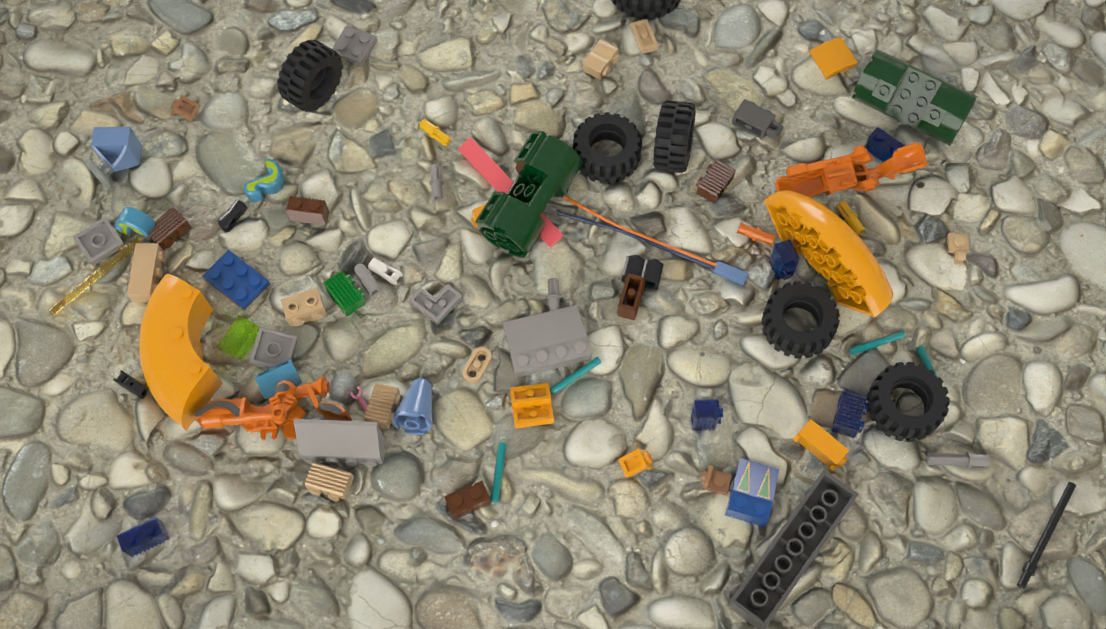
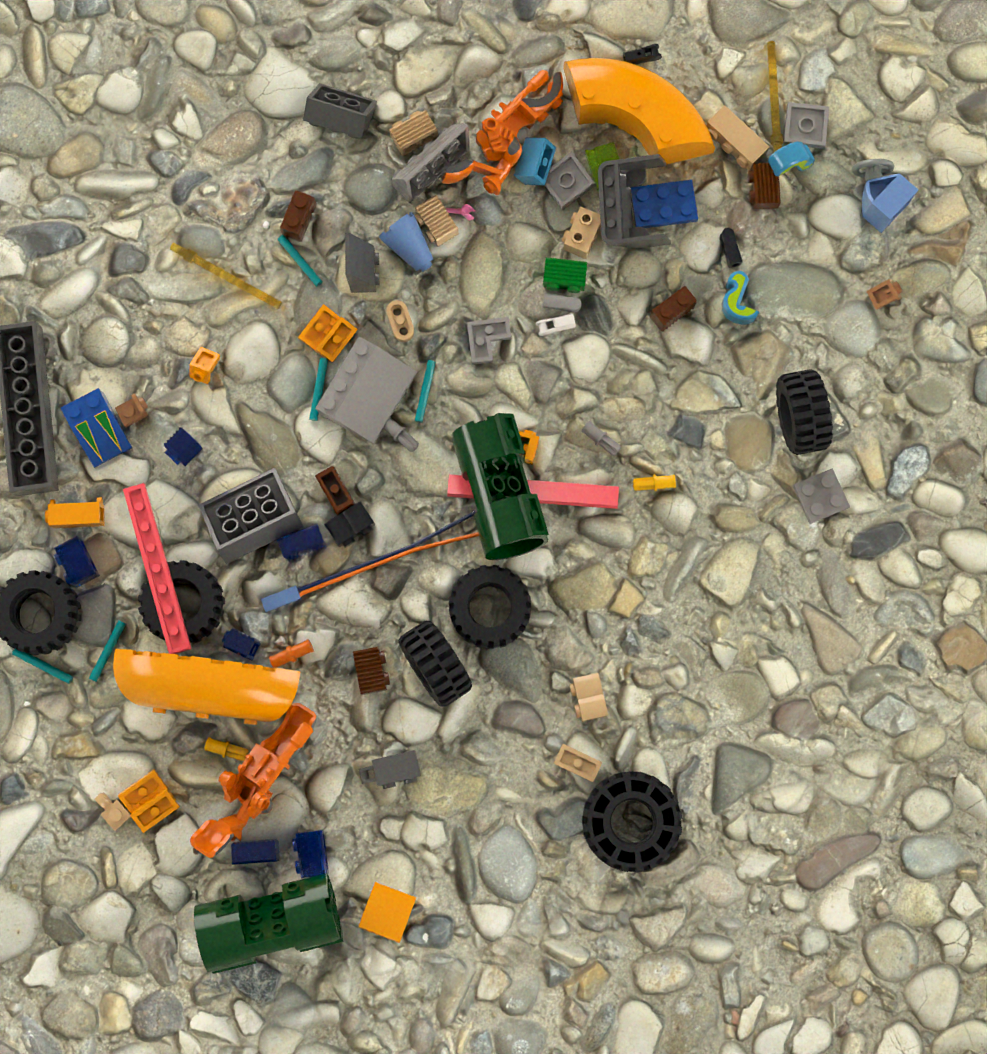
camera: 135 degrees right, 15 degrees up
none -> light orange slope [118,769,180,833]
none -> coral tile [123,483,192,654]
none -> clear yellow bar [170,242,282,309]
none -> dark grey slope [198,468,303,564]
none -> clear blue brick [277,524,326,562]
none -> clear blue brick [292,830,329,878]
none -> dark grey slope [303,83,377,139]
none -> dark grey slope [345,233,380,293]
none -> teal bar [415,360,436,423]
none -> dark grey windscreen [598,154,671,248]

